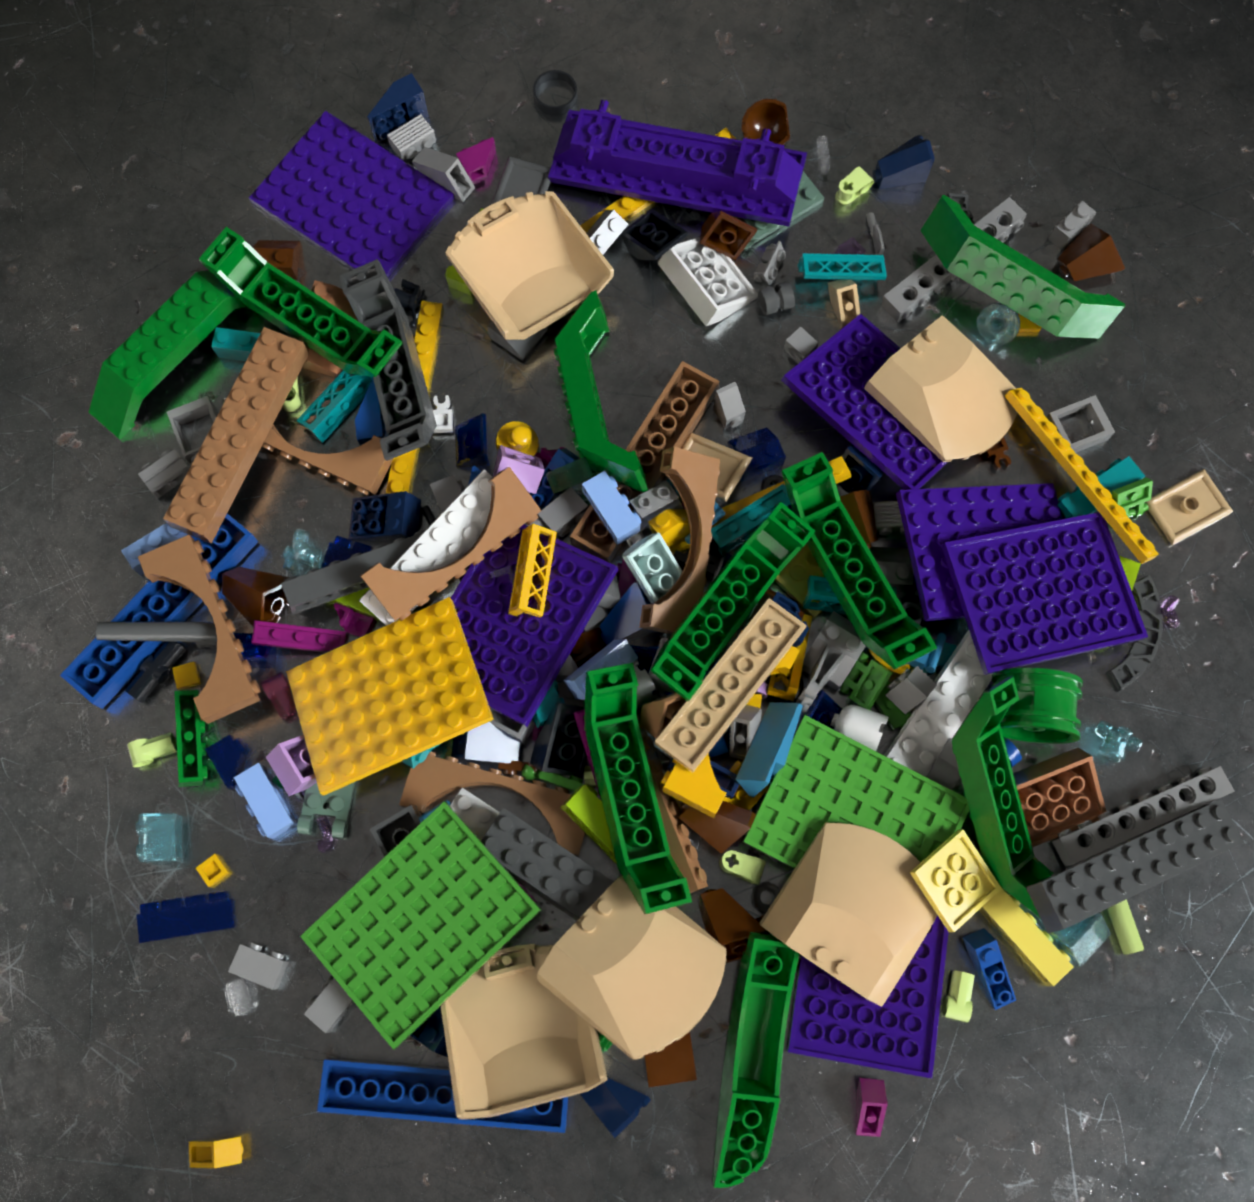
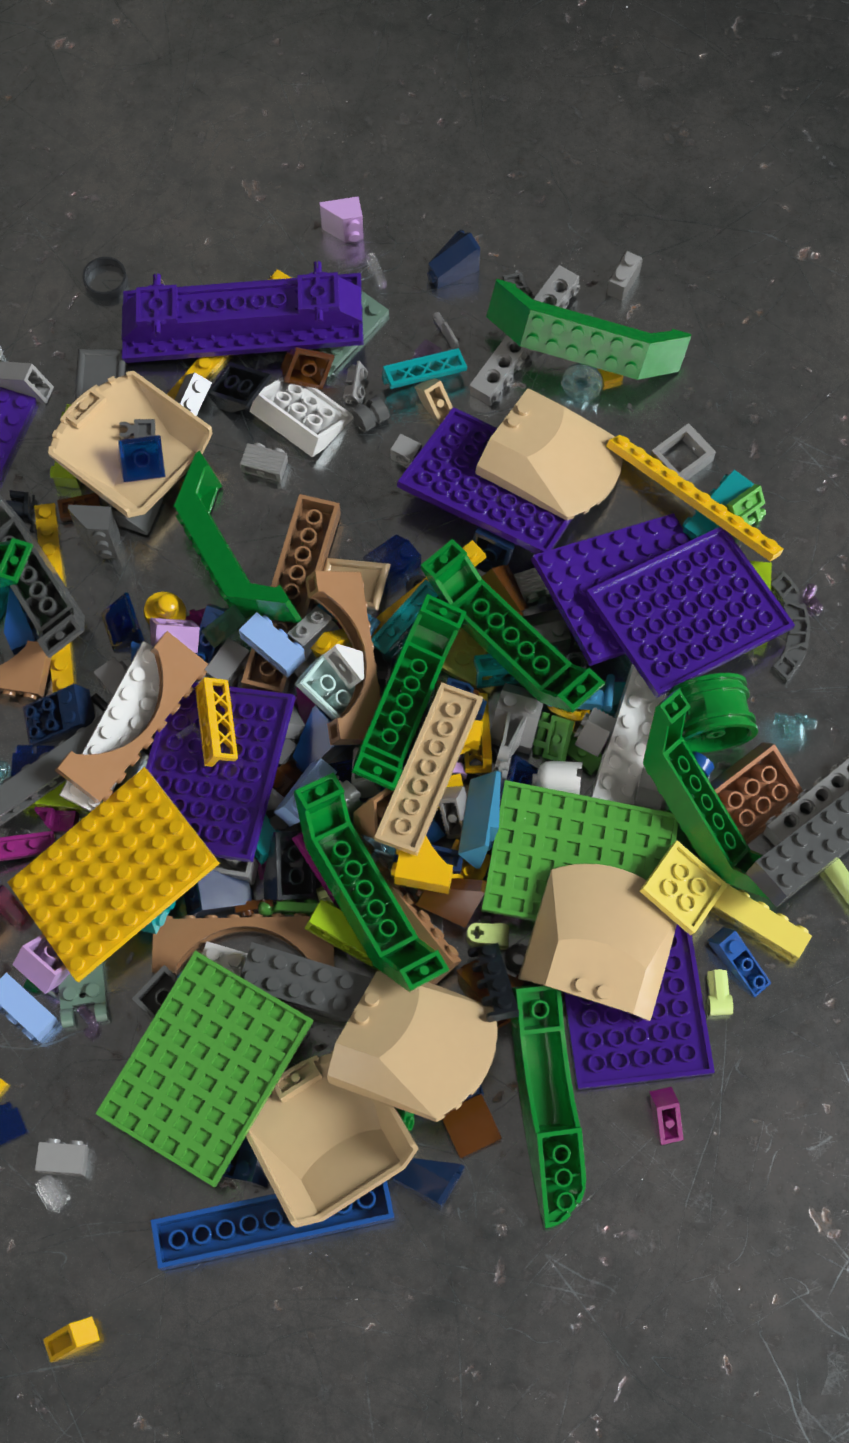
camera: 15 degrees left, 5 degrees down
light grey brick [304,976,354,1033] -> none
white plate [433,395,453,433] -> none
magenta slope [456,137,496,183] -> none
light grey slope [713,382,746,429] -> none
reddish brown cylinder [742,99,790,145] -> none
yellowish green piece [835,166,874,206] -> none
reddish brown plate [984,436,1011,471] -> none
clear light blue slope [1045,913,1111,968] -> none
reddish brown slope [1057,223,1125,282] -> none
tan piece [1144,469,1233,545] -> none
none -> reddish brown plate [57,493,101,522]
none -> dark grey slope [68,505,120,559]
none -> clear blue slope [118,435,165,482]
none -> dark grey plate [119,419,156,442]
none -> light grey brick [240,443,288,482]
none -> lavender slope [319,196,364,242]
none -> white slope [323,644,364,690]
none -> black hinge [467,943,519,1022]

